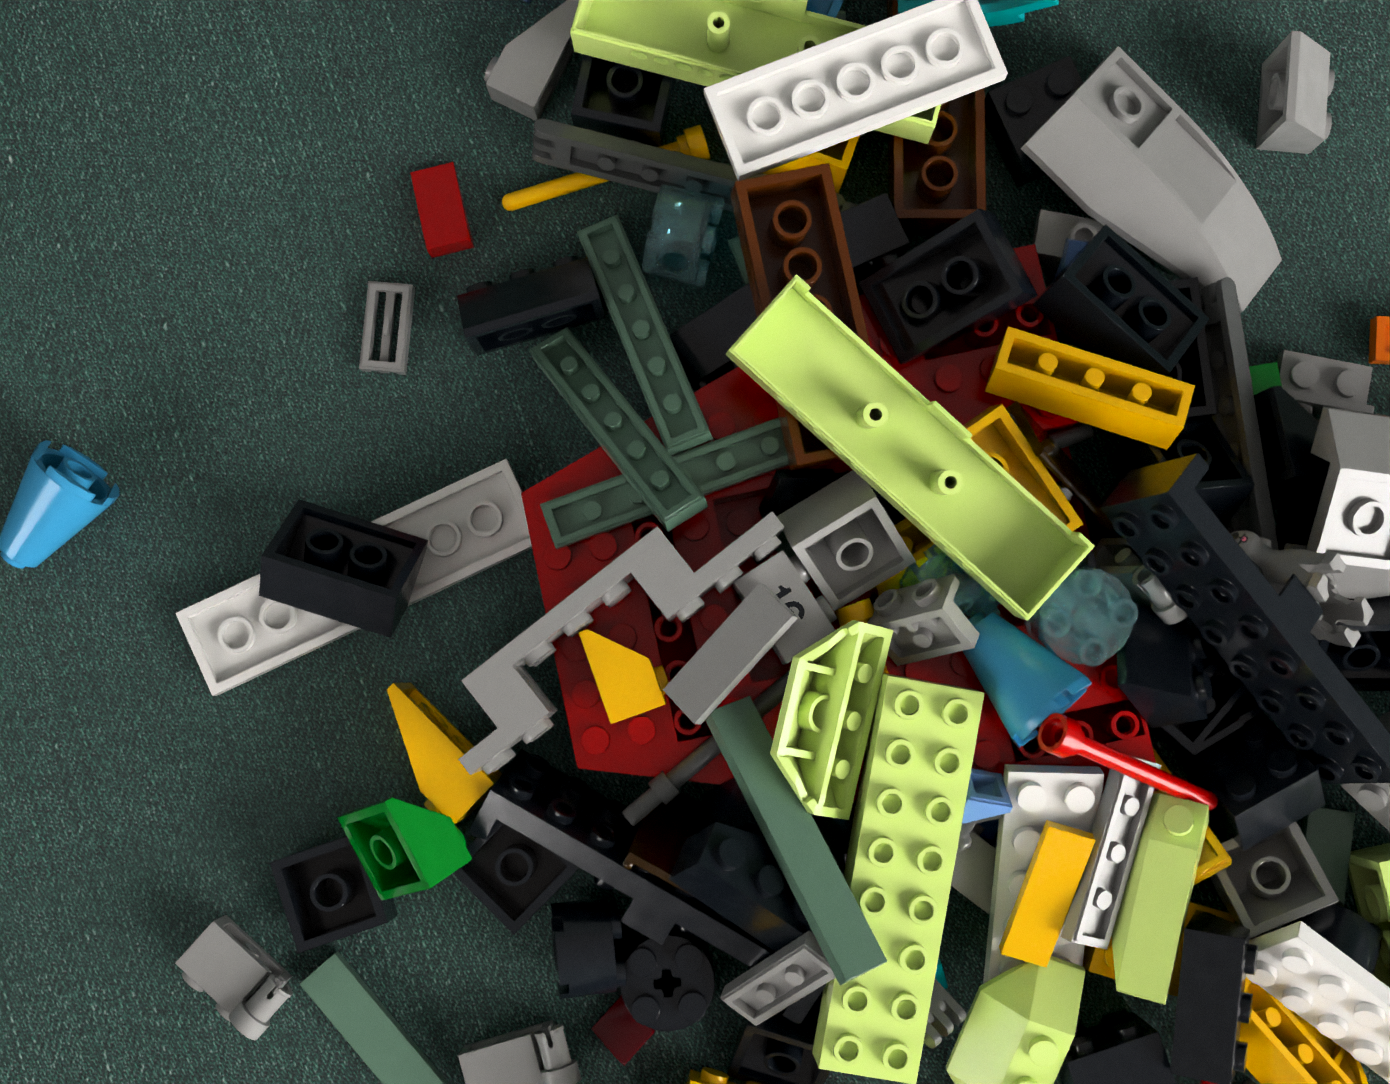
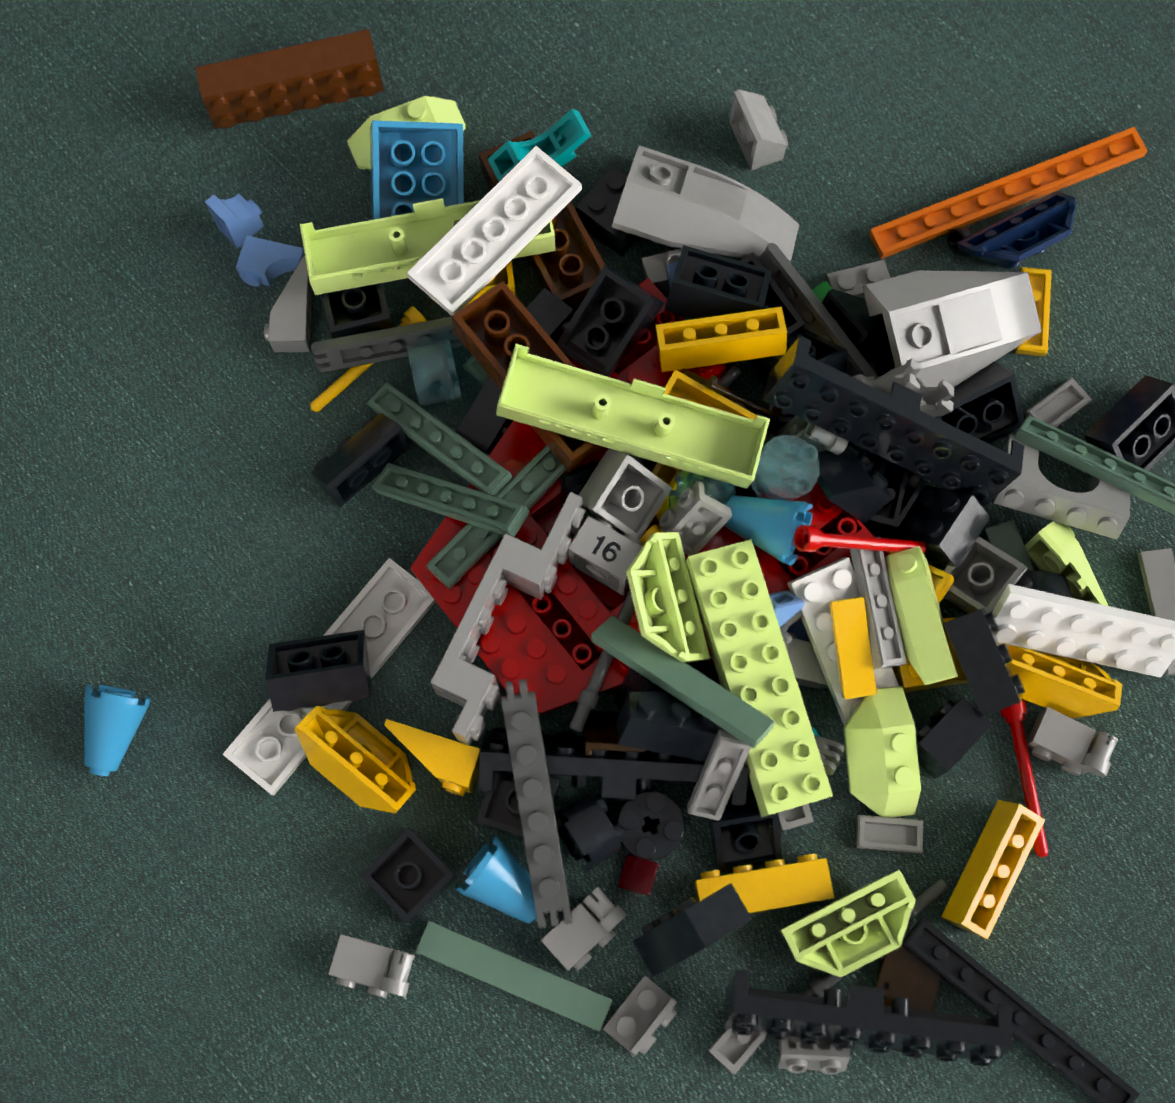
camera: 30 degrees left, 10 degrees down
green slope [337,797,472,901] -> none
light grey tile [359,281,415,375] -> none
red slope [410,162,475,258] -> none
yellow slope [578,629,669,724] -> none
light grey tile [663,582,798,725] -> none
none -> yellow wedge [295,706,416,814]
none -> dark azure cone [455,836,545,924]
none -> dark grey hinge [501,679,572,928]

